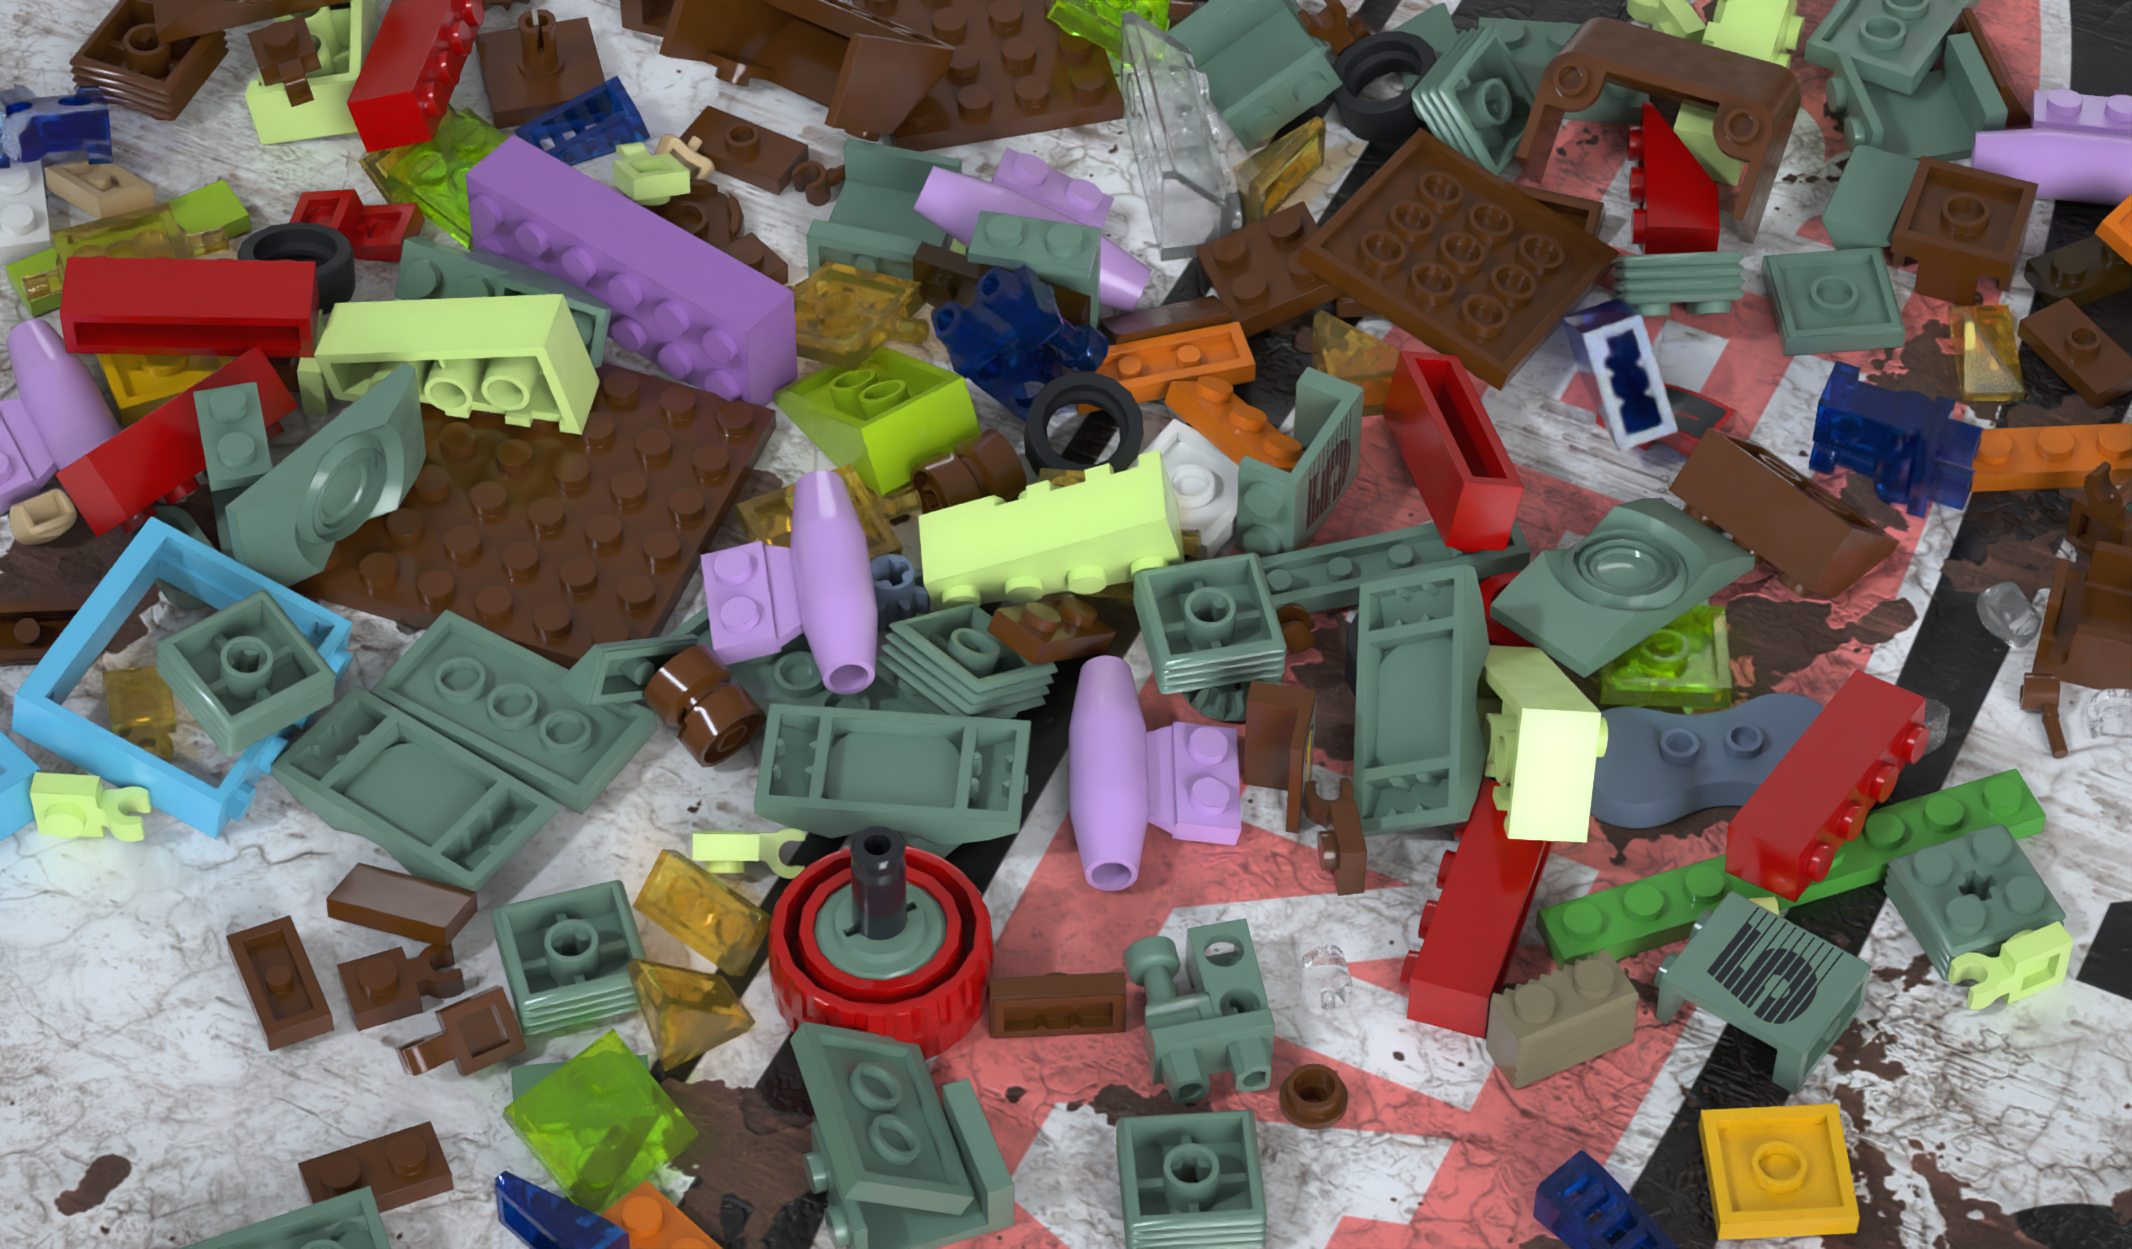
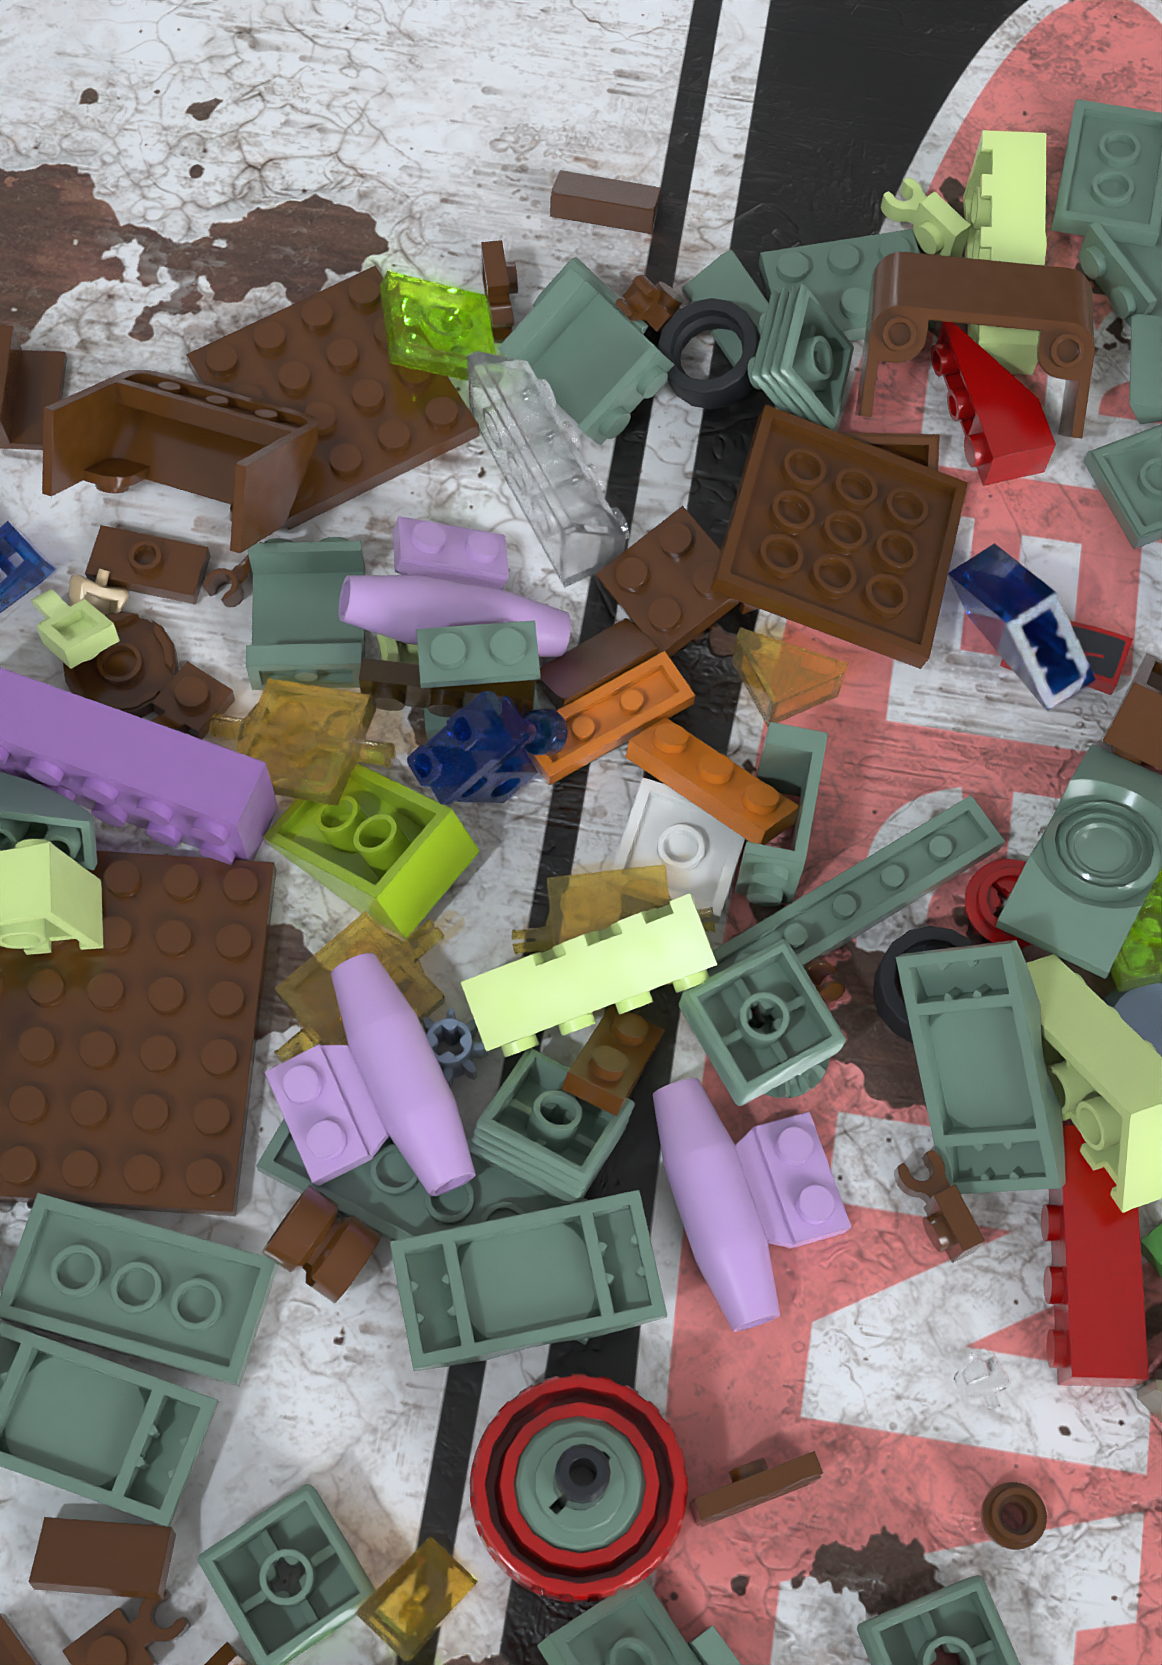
camera: 20 degrees left, 20 degrees up
sand green slope [559,634,698,707] -> none
clear yellow plate [632,849,772,976] -> none
yellowish green plate [691,827,805,879] -> none
reddish brown wheel [910,428,1027,514] -> none
black tyre [1023,371,1144,488] -> none
sand green hips [1123,918,1275,1105] -> none
clear yellow slope [1233,116,1326,225] -> none
reddish brown panel [1243,680,1317,834] -> none
red brick [1383,351,1524,553] -> none
sand green brick [1610,251,1746,317] -> none

